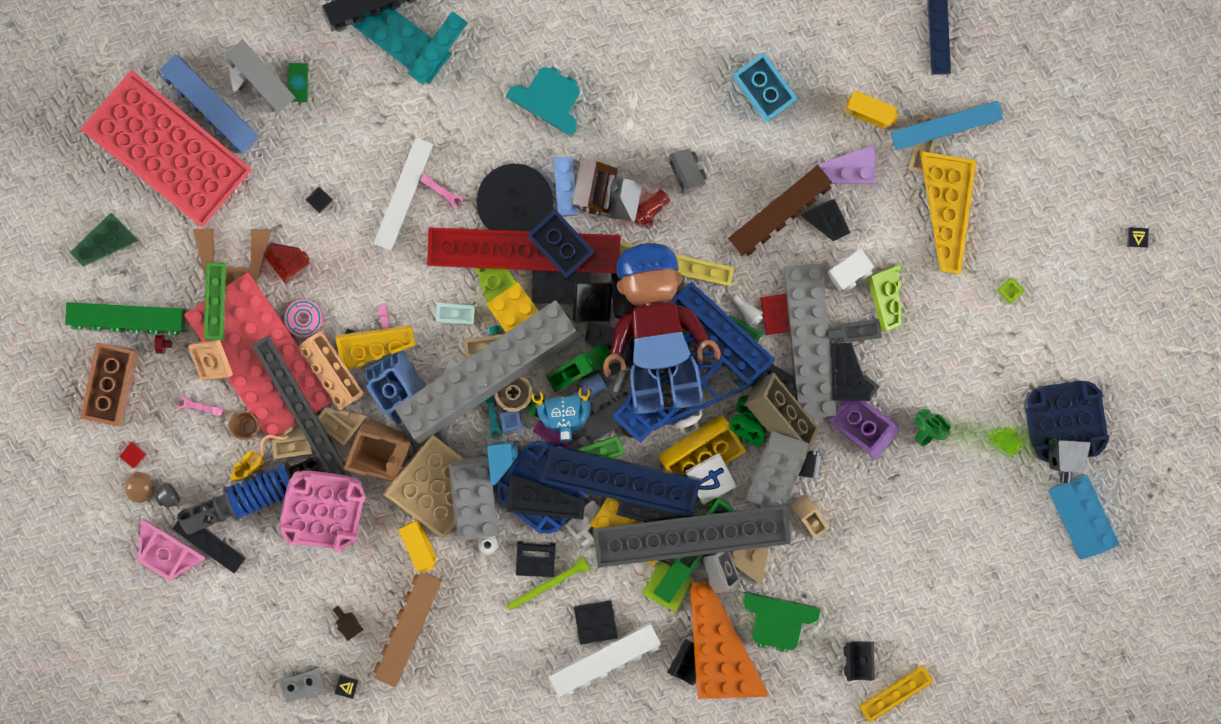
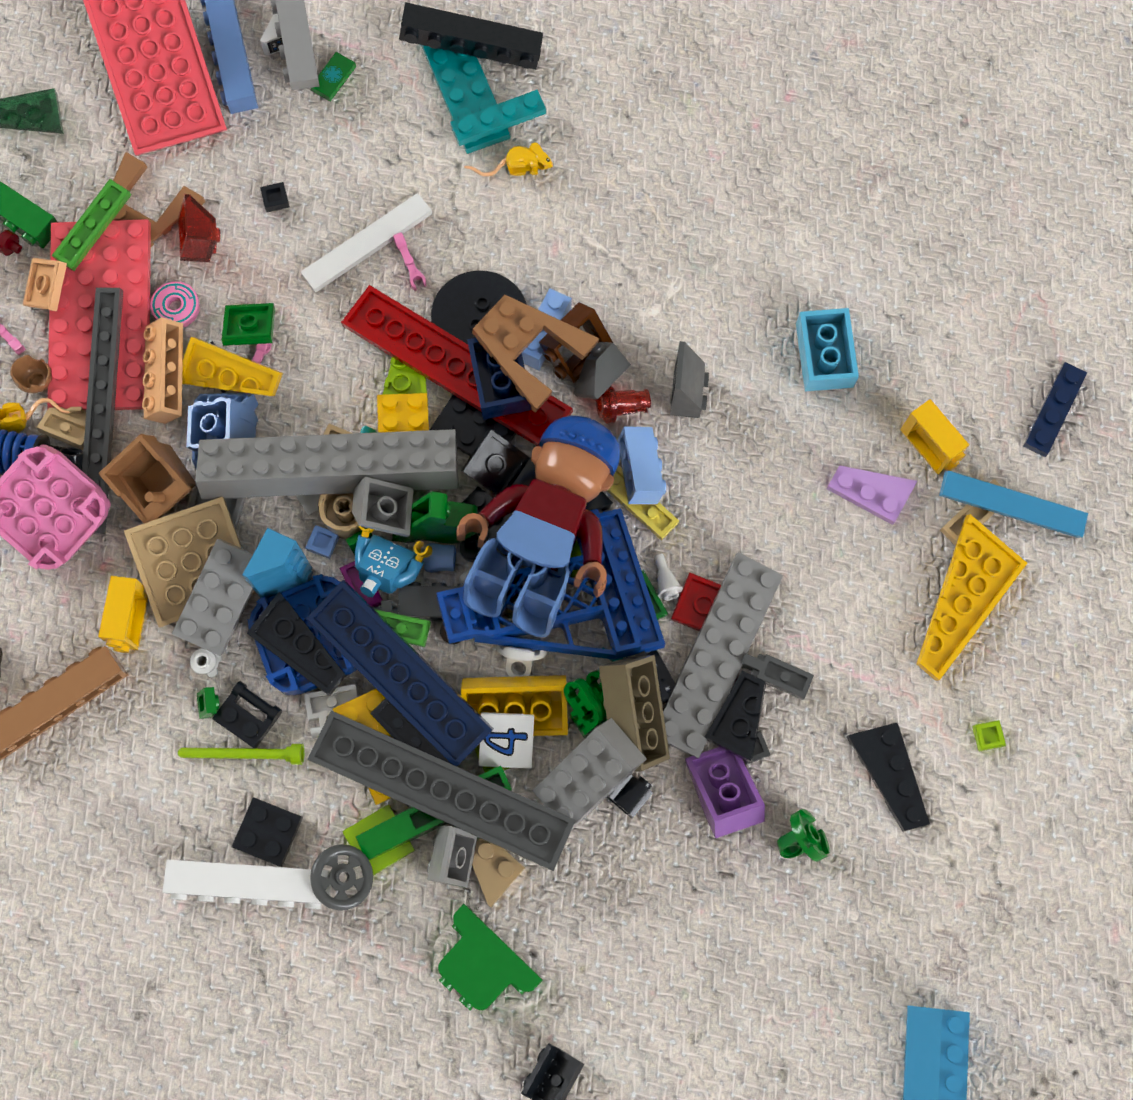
camera: 25 degrees right, 15 degrees down
tan wing [318,407,367,446] -> none
light aqua plate [435,303,475,325] -> none
teal piece [486,395,503,439] -> none
teal brick [506,66,580,137] -> none
black bracket [667,639,696,686] -> none
orange wing [690,582,768,700] -> none
reddish brown brick [728,165,833,256] -> none
tan slope [790,494,830,539] -> none
black wing [801,198,851,241] -> none
white brick [826,249,875,292] -> none
lime wing [867,265,901,331] -> none
clear neon green brick [987,426,1024,457] -> none
dark blue plate [1025,381,1109,462] -> none
torso [1048,438,1091,483] -> none
none -> green plate [197,687,219,719]
none -> green tile [221,303,275,346]
none -> dark grey plate [310,844,373,911]
none -> light grey slope [352,477,413,537]
none -> yellow animal [464,142,553,177]
none -> medium nougat wing [472,295,599,413]
none -> light blue brick [617,427,666,504]
none -> black wing [846,722,930,832]

